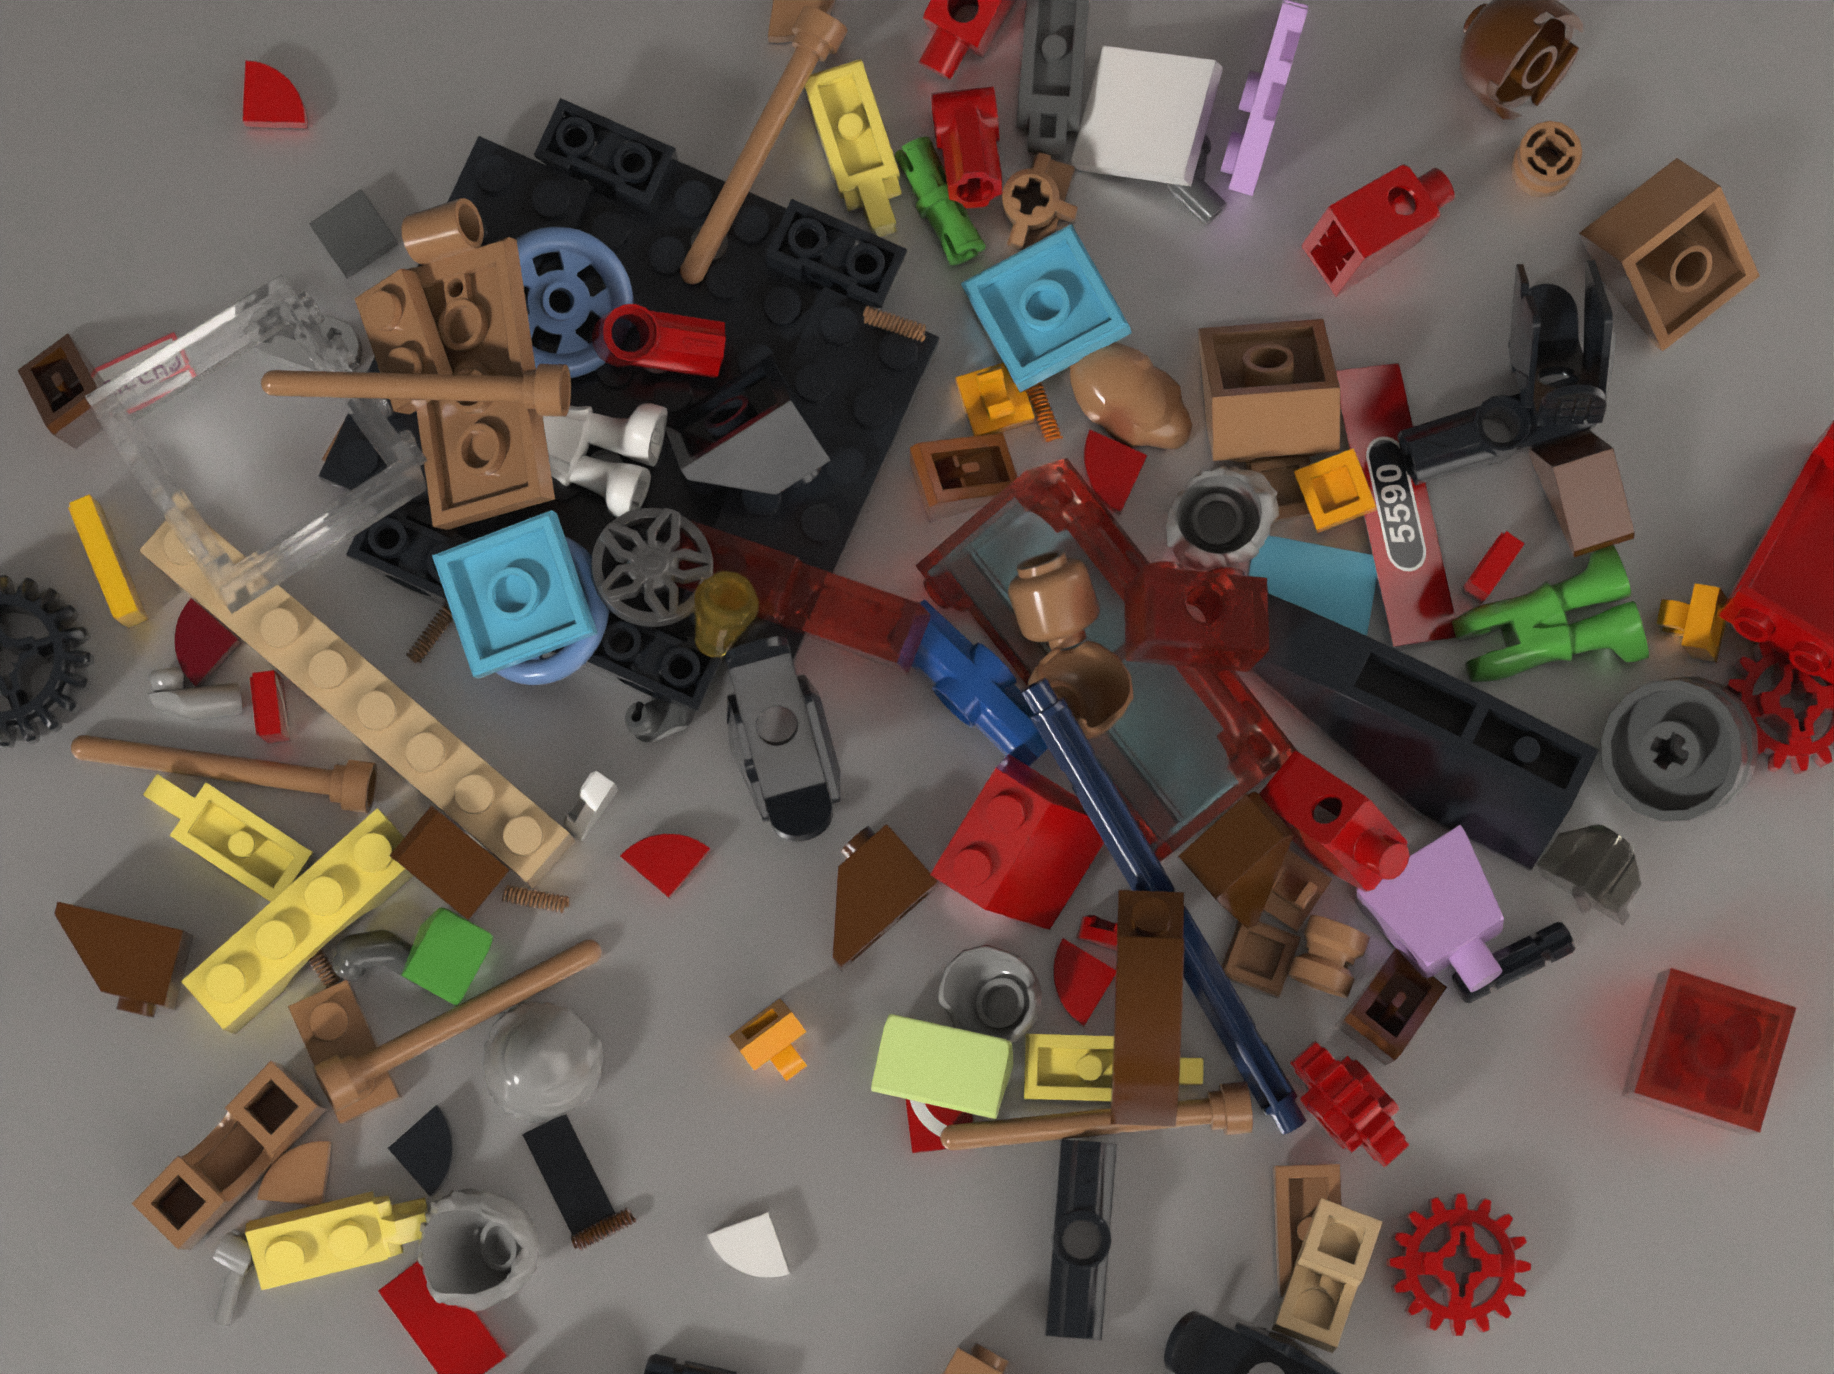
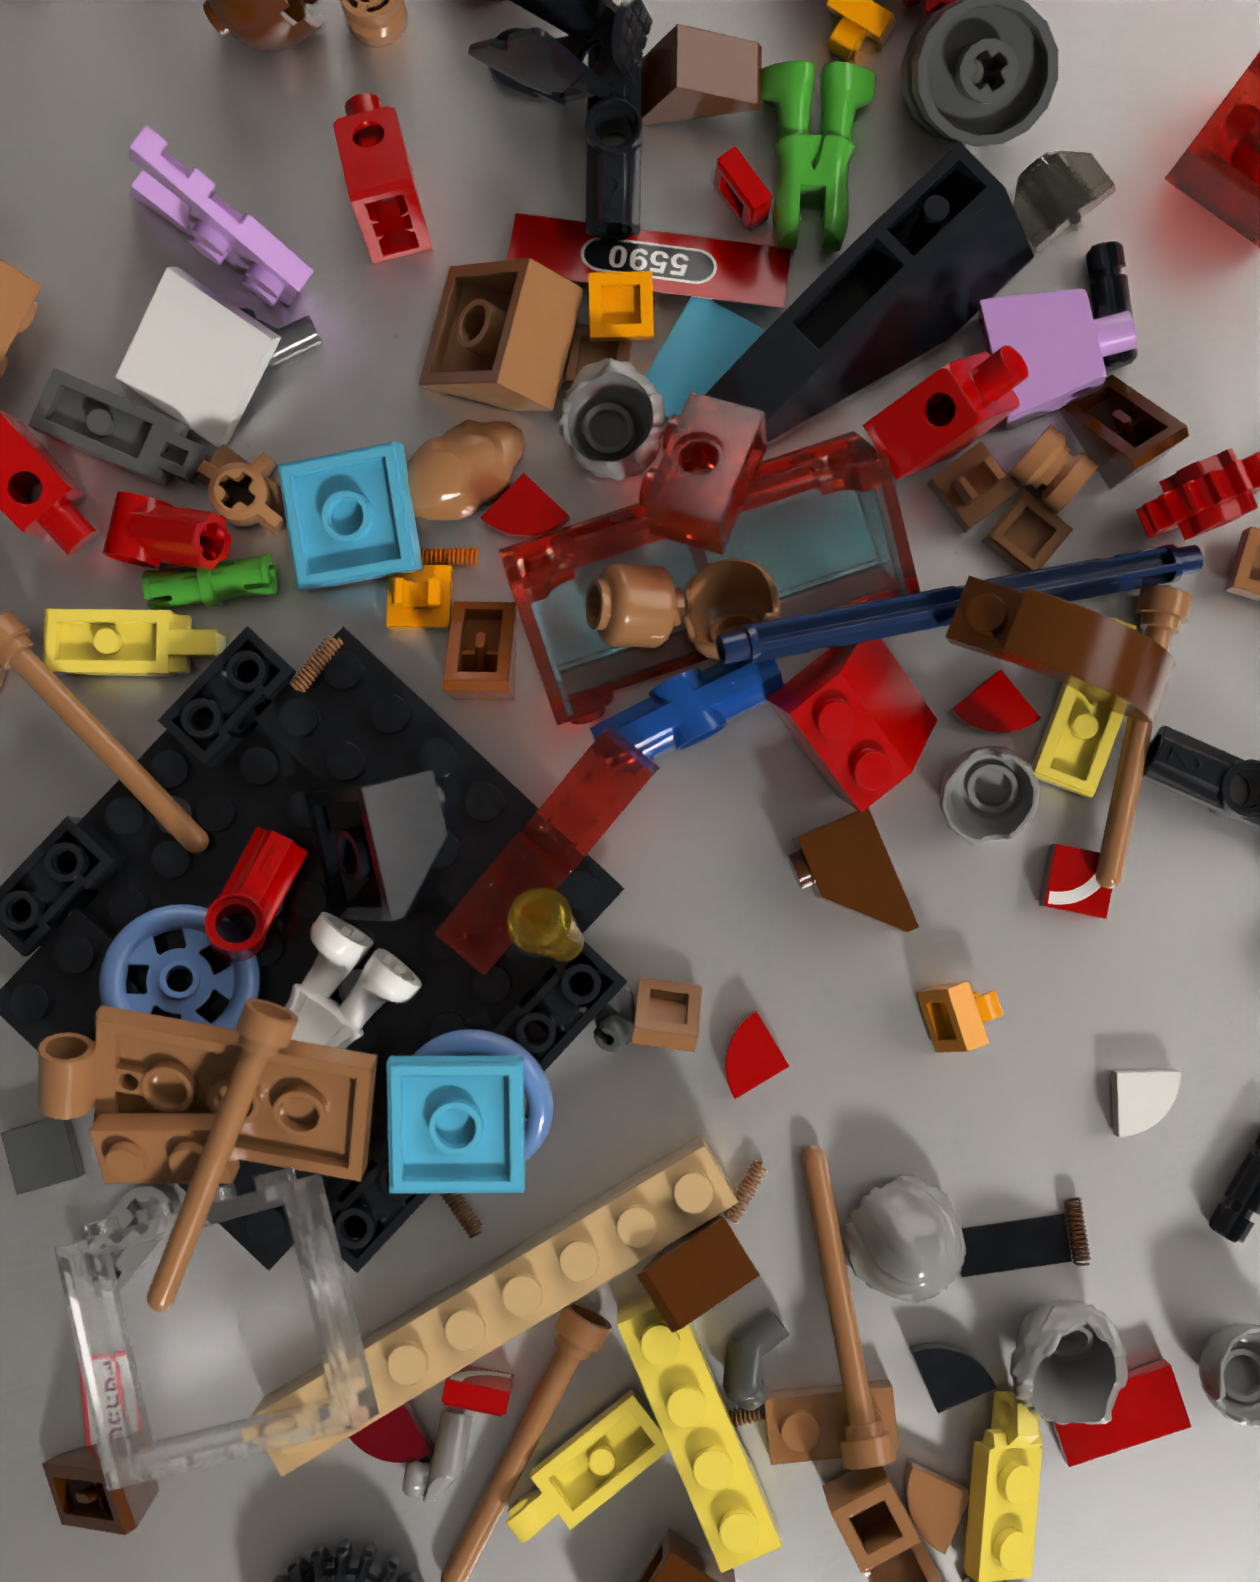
camera: 70 degrees left, 5 degrees up
yellow tile [68,494,149,628] -> none
bright green slope [401,907,494,1006] -> none
white tile [563,770,619,842] -> none
flat silver wheel [591,508,713,627] -> none
black piece [724,636,841,841] -> none
yellowish green slope [871,1014,1014,1119] -> none
red tile [1076,915,1117,952] -> none
reddish brown slope [1178,791,1294,929] -> none
none -> medium nougat plate [631,977,702,1052]

